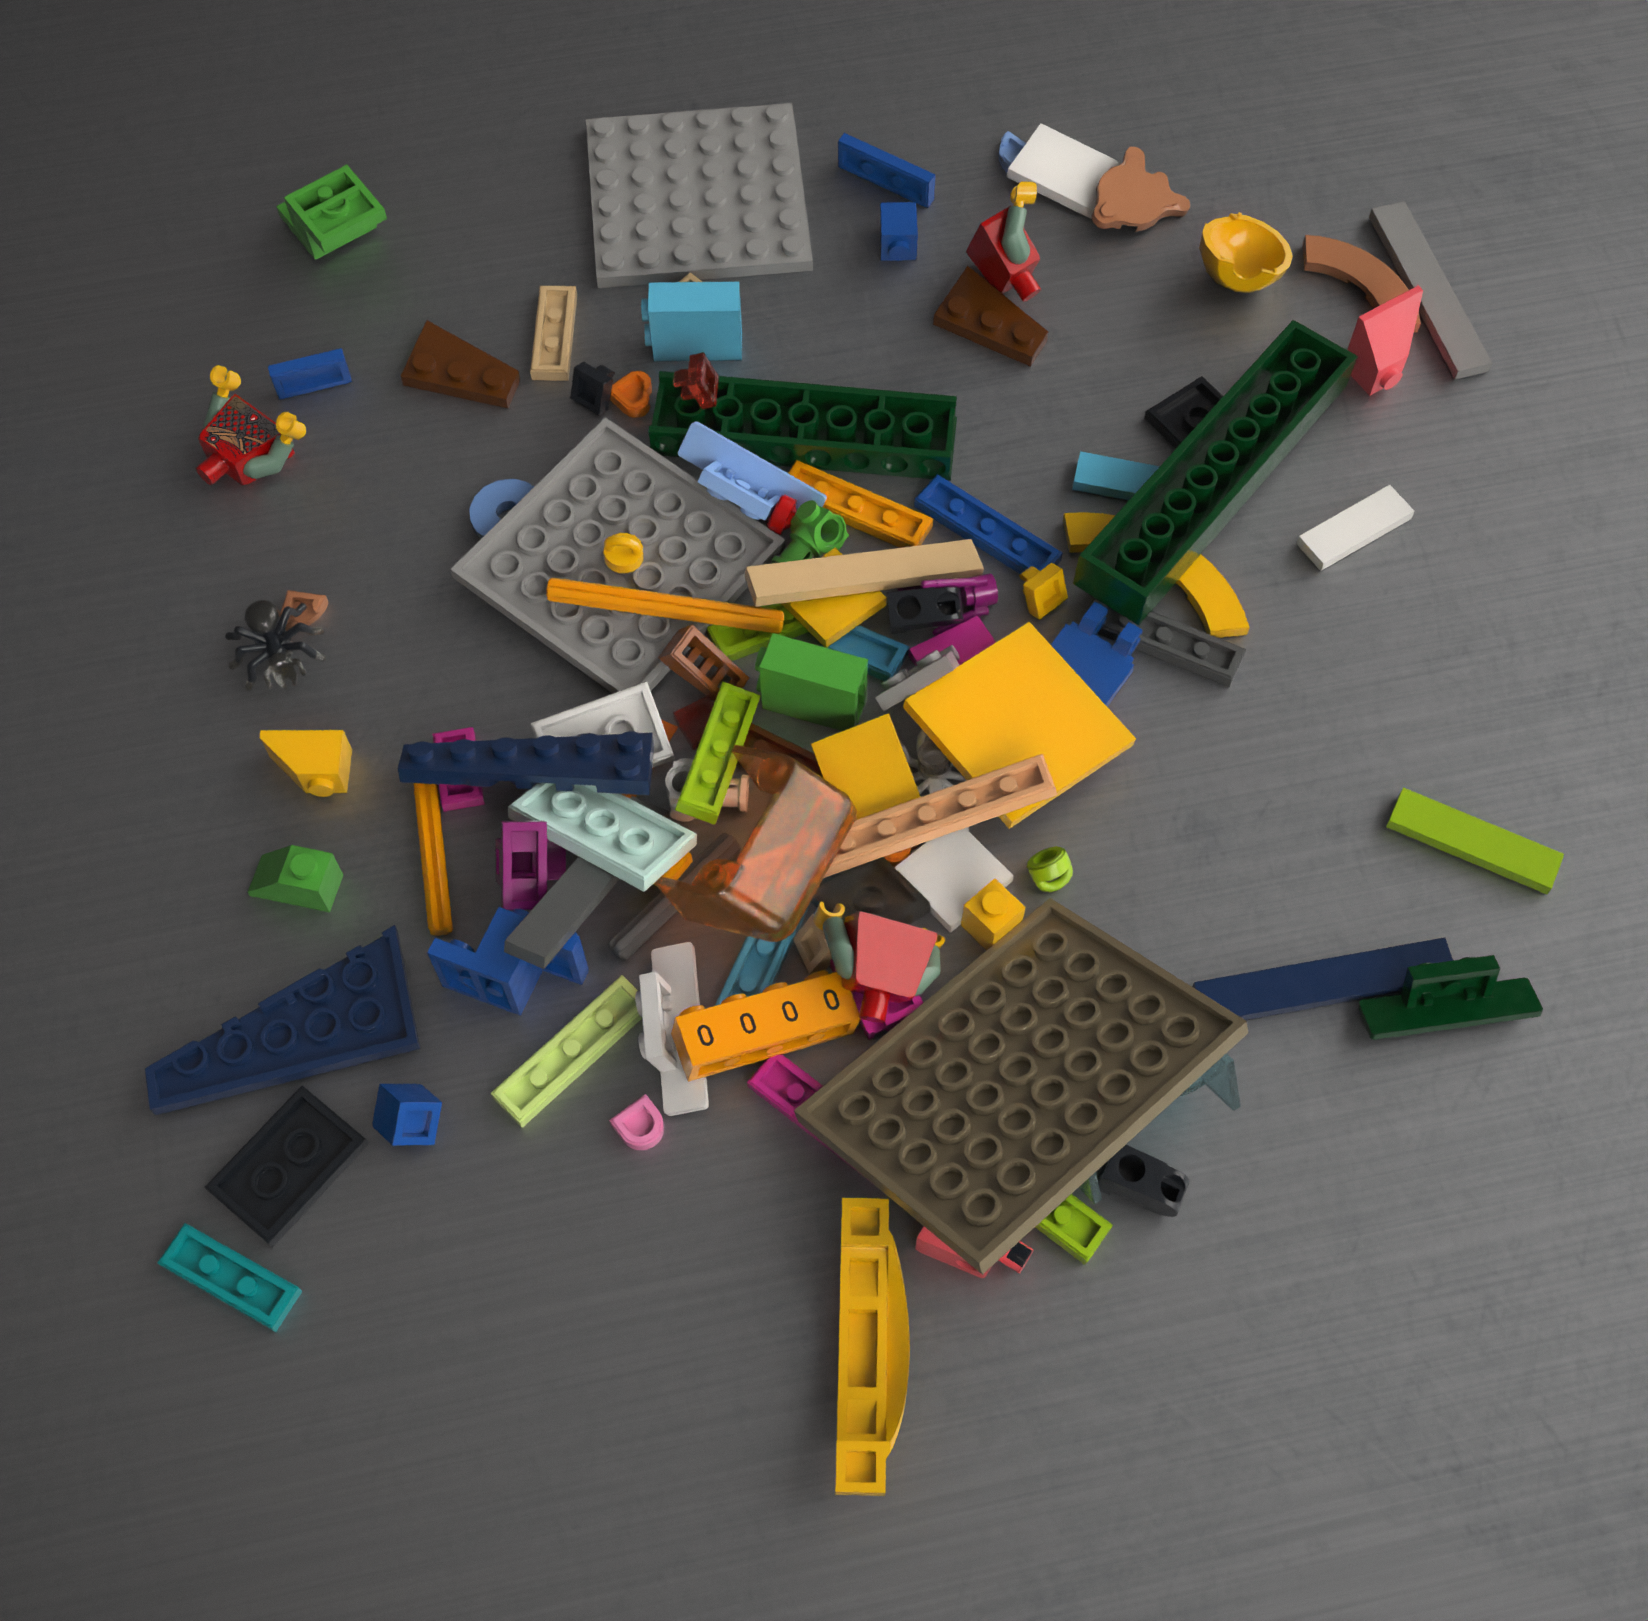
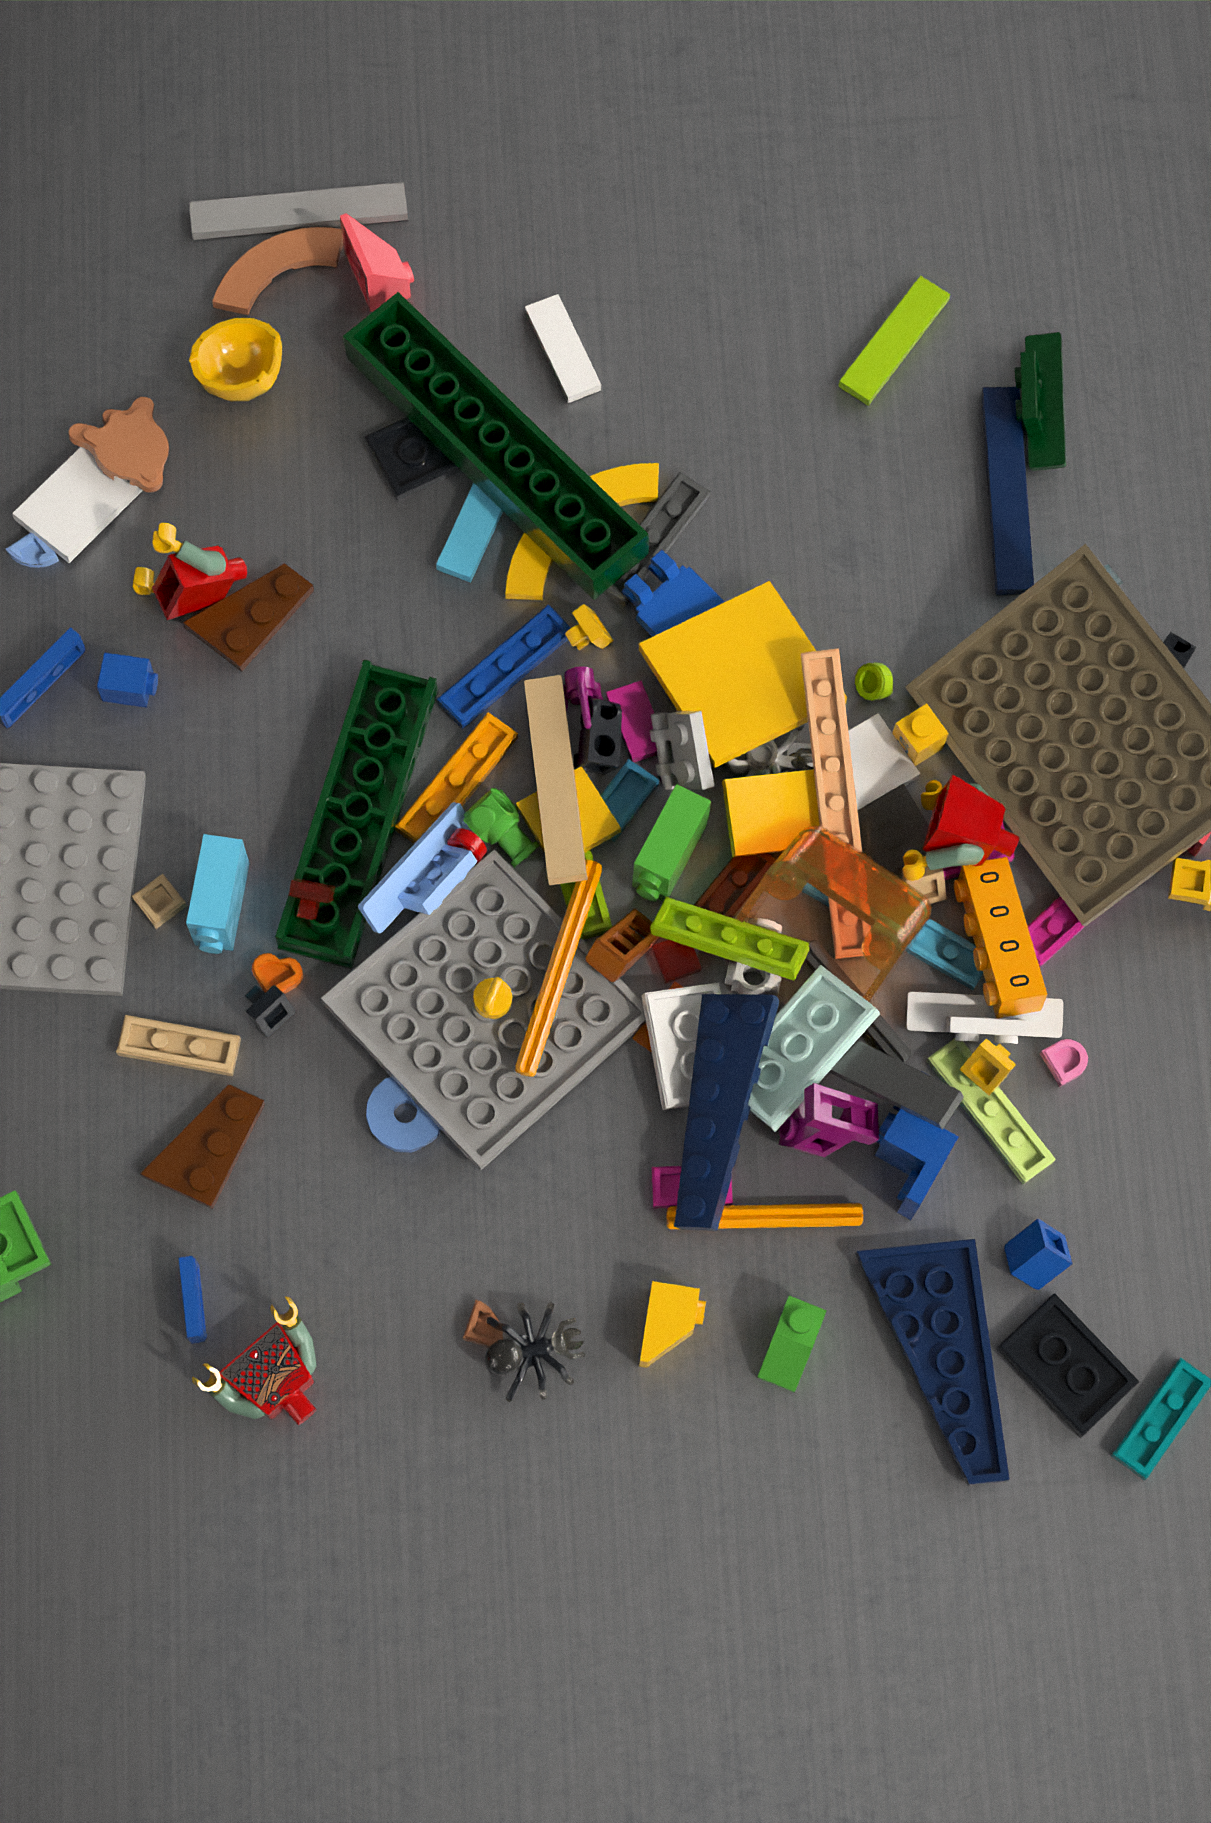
camera: 85 degrees left, 10 degrees up
none -> yellow tile [959,1038,1016,1096]

